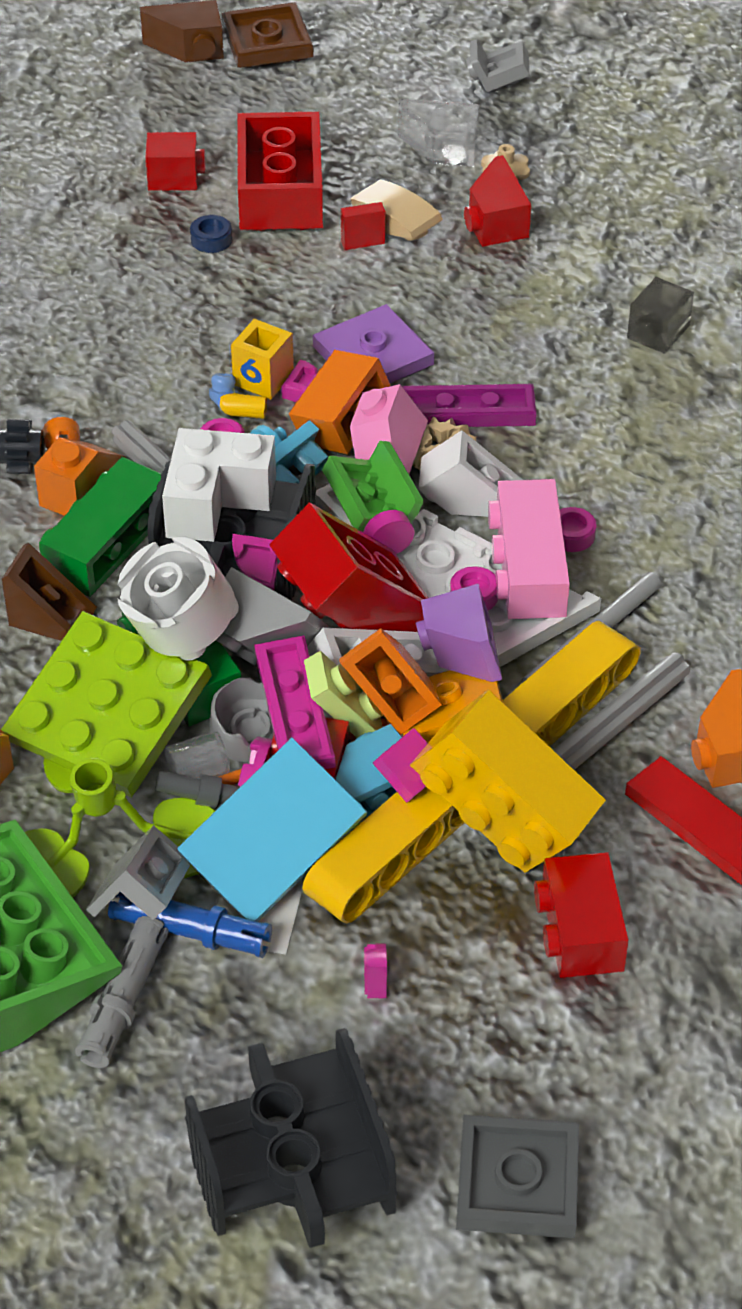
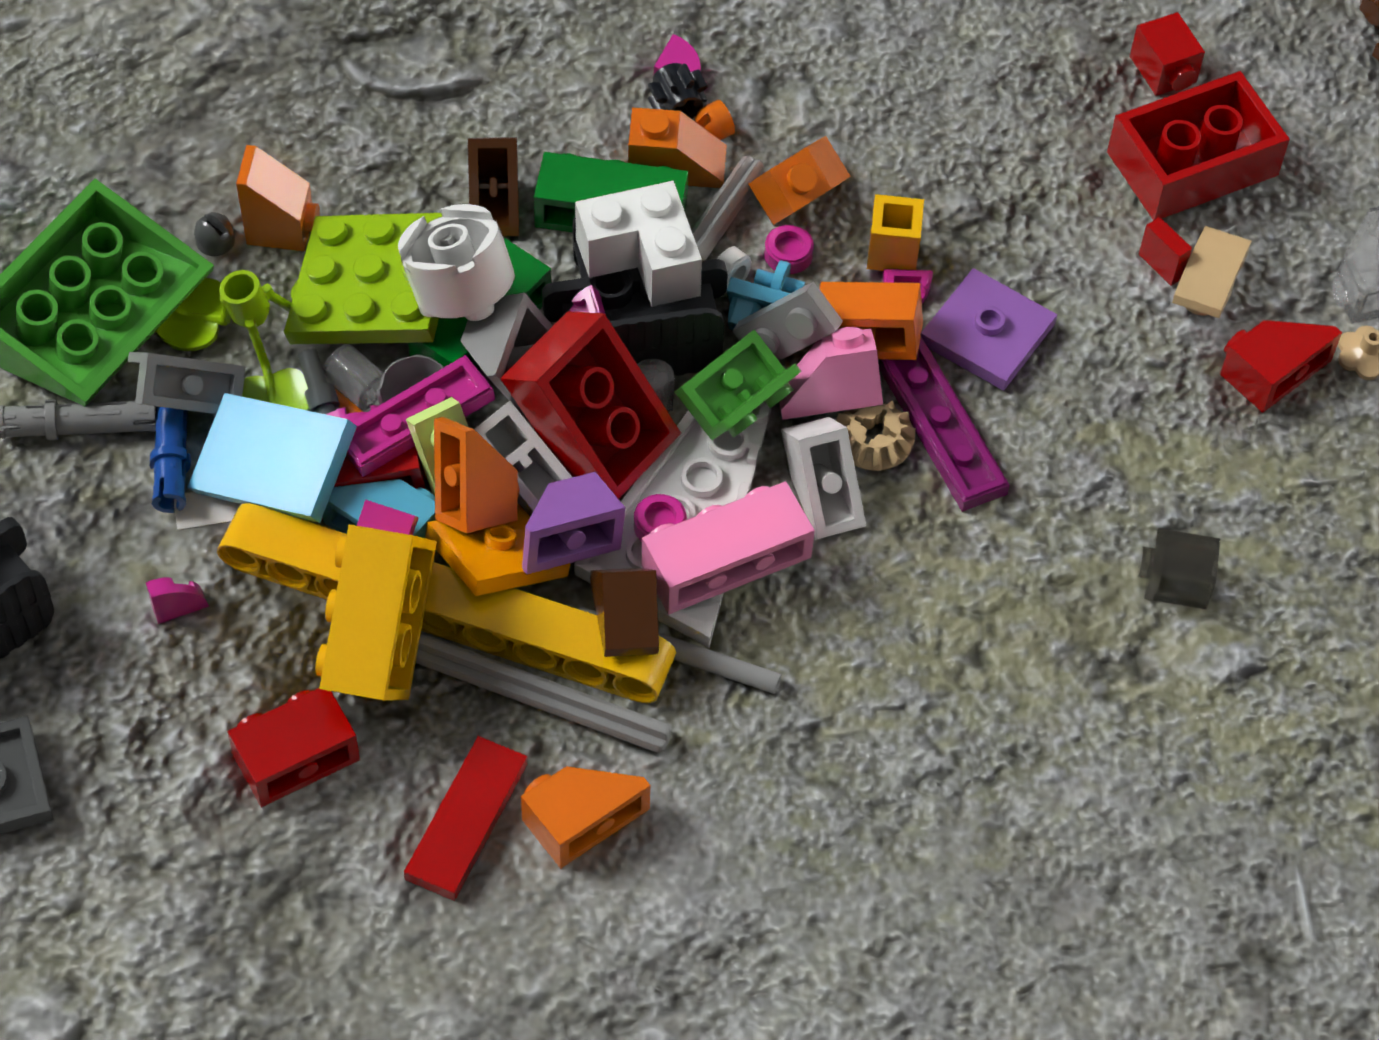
camera: 65 degrees right, 10 degrees up
dark blue tile [190,215,232,253] -> none
yellow arm [209,373,267,419] -> none
dark pink tile [364,510,414,554] -> none
dark pink tile [559,507,596,552] -> none
none -> reddish brown slope [590,568,659,657]
none -> light grey plate [732,281,843,361]
none -> orange slope [748,136,851,225]

